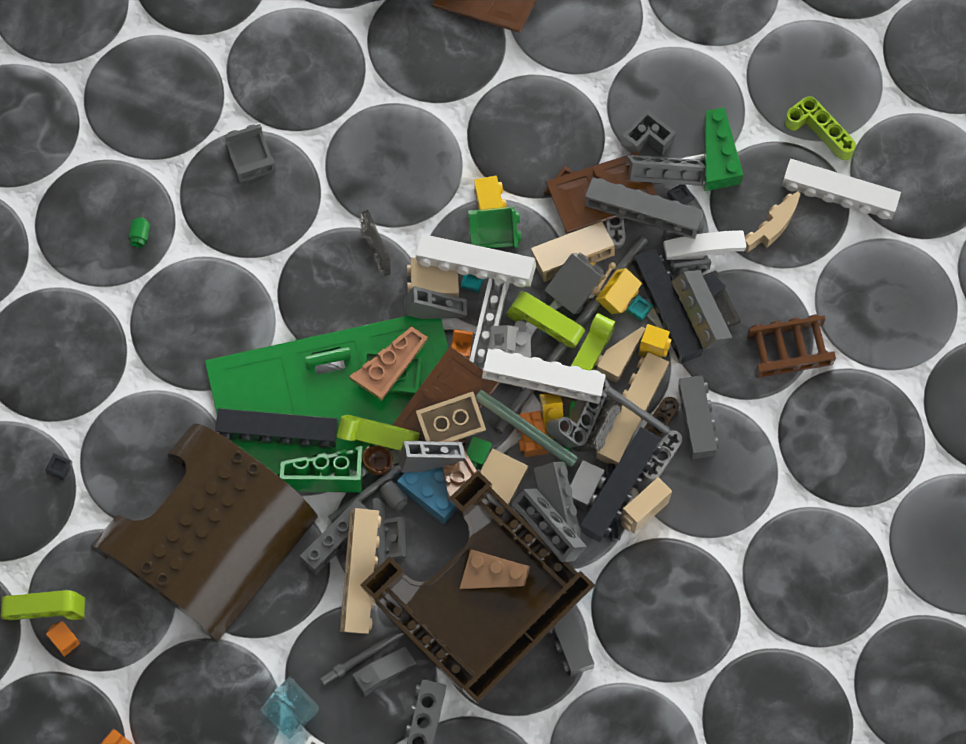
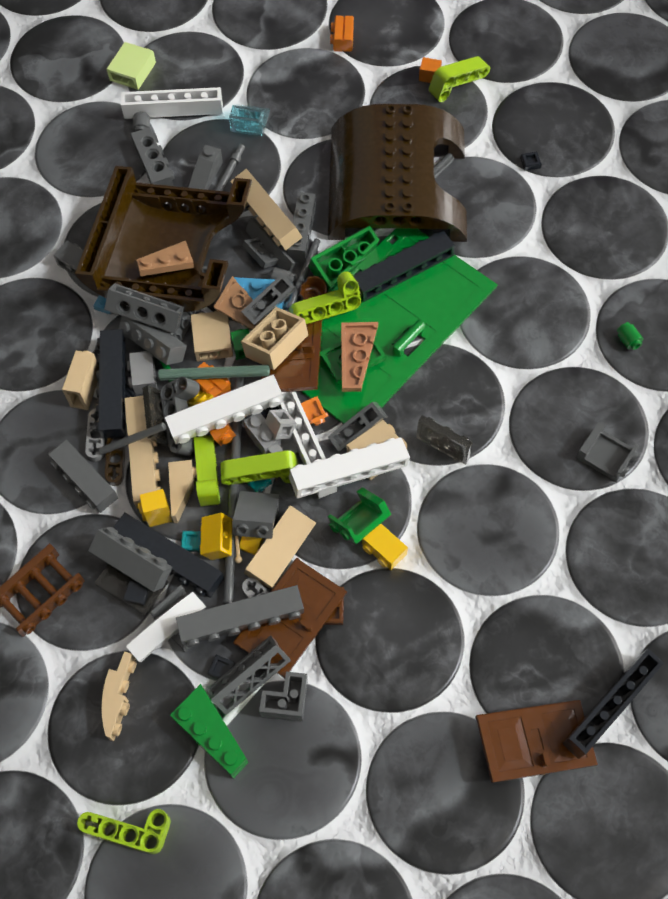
camera: 150 degrees right, 5 degrees down
white brick [782,159,901,220] -> none

